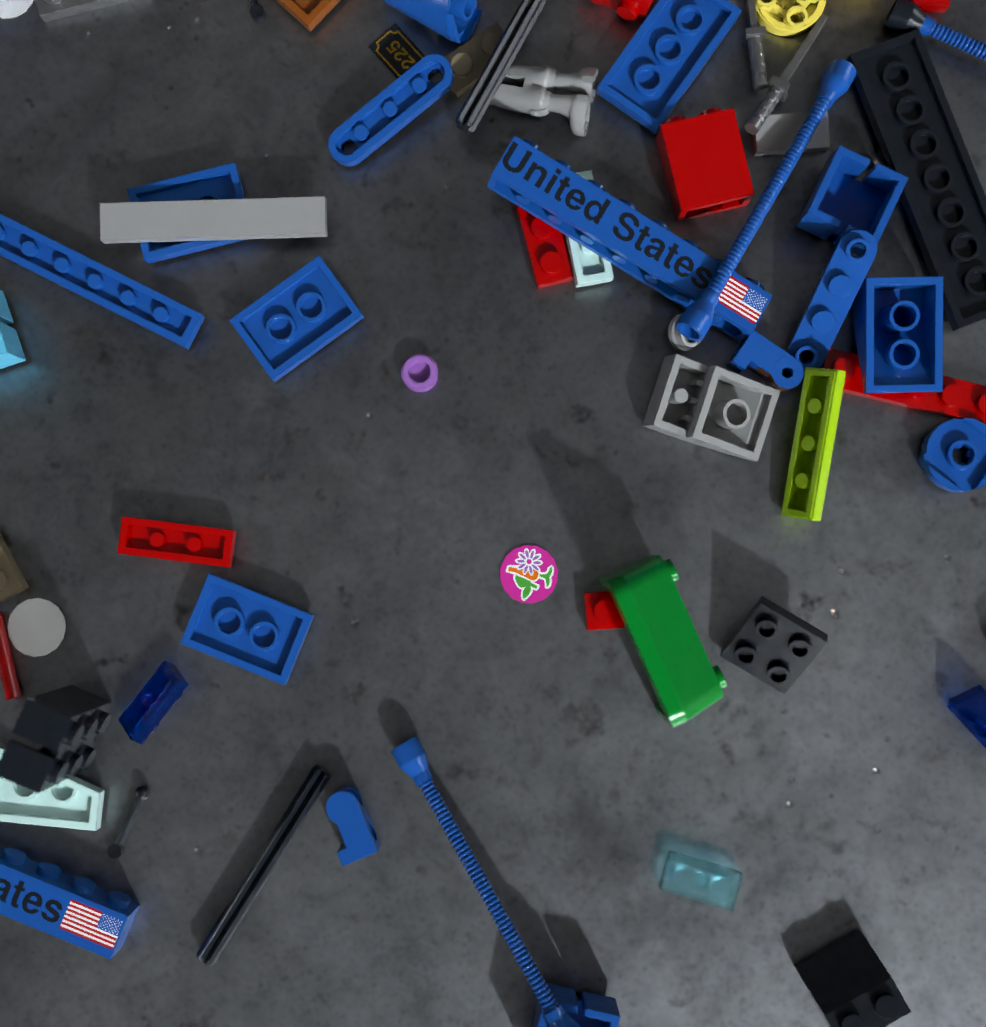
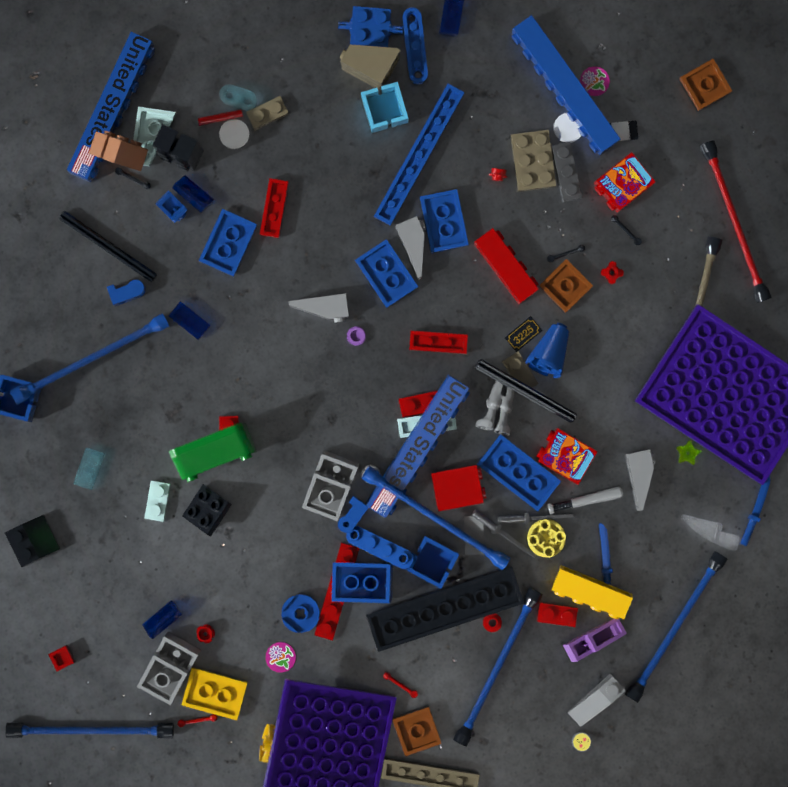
camera: 90 degrees right, 0 degrees up
light grey tile [100,196,327,244] -> none
blue plate [328,54,454,167] -> none
sticker [500,545,558,603] -> none
lime brick [781,367,846,521] -> none
none -> nougat piece [89,131,148,171]
none -> light aqua plate [144,481,171,522]
none -> blue bracket [155,190,188,223]
none -> clear blue plate [169,301,211,340]
none -> light grey slope [289,293,349,323]
none -> light grey slope [396,216,426,280]
none -> red plate [409,331,468,354]
none -> red brick [474,228,539,304]
none -> red plate [483,613,502,632]
none -> red plate [489,168,508,182]
none -> dark tan plate [511,130,556,192]

